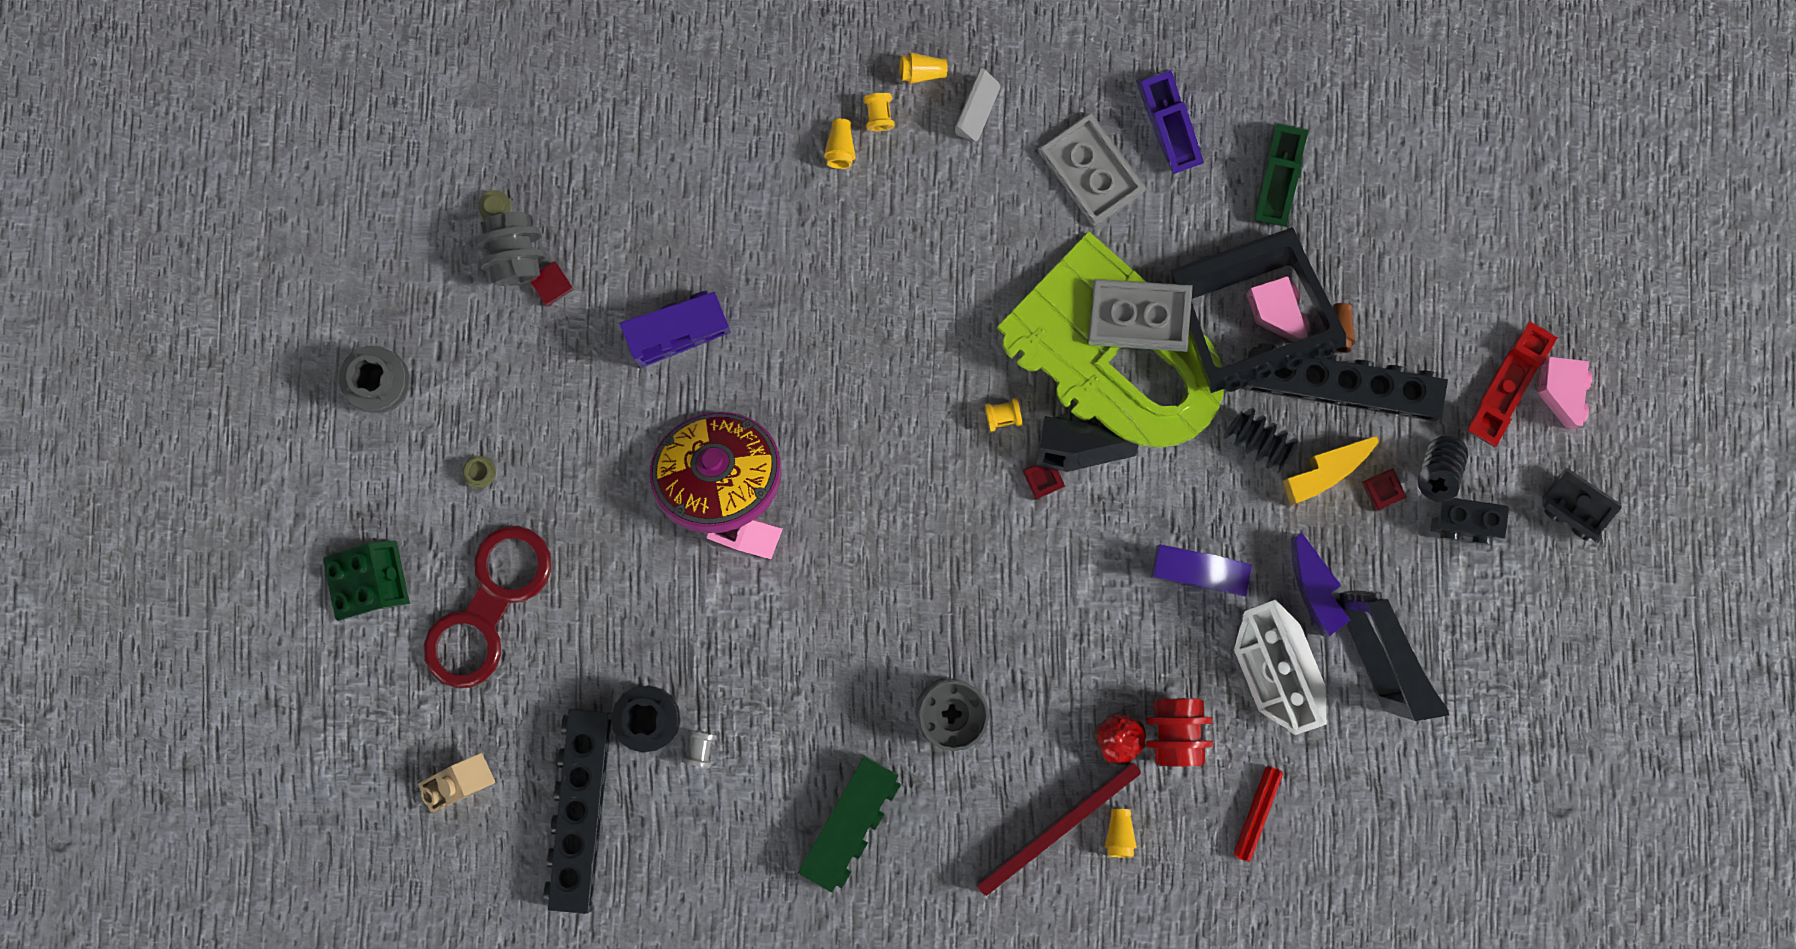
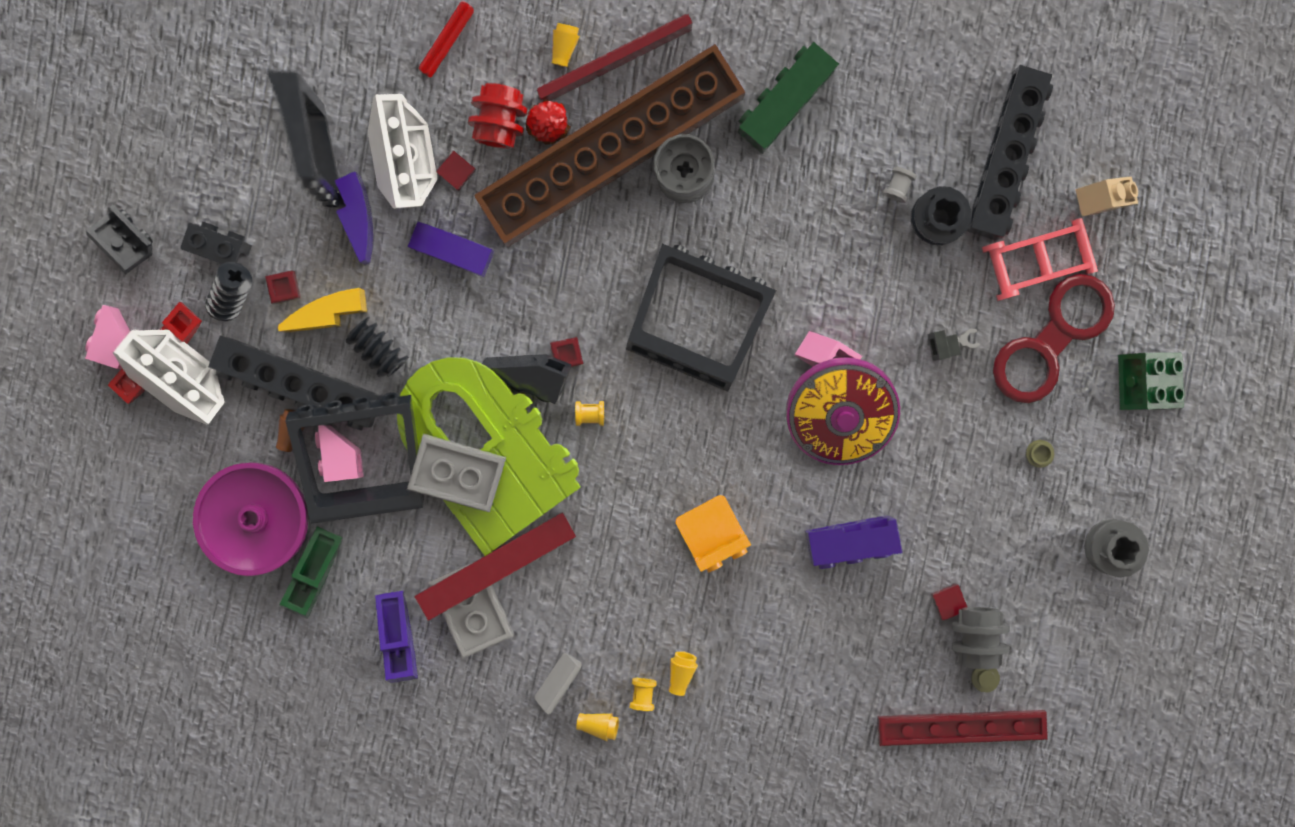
camera: 165 degrees left, 5 degrees up
none -> white wedge [113,330,224,425]
none -> magenta dish [193,462,308,576]
none -> dark red tile [414,512,576,621]
none -> dark red tile [436,151,476,191]
none -> reddish brown brick [474,44,745,248]
none -> black windscreen [625,243,777,392]
none -> light orange bracket [675,495,751,573]
none -> dark red tile [877,710,1048,746]
none -> pearl dark grey piece [927,329,980,361]
none -> coral piece [982,218,1098,301]

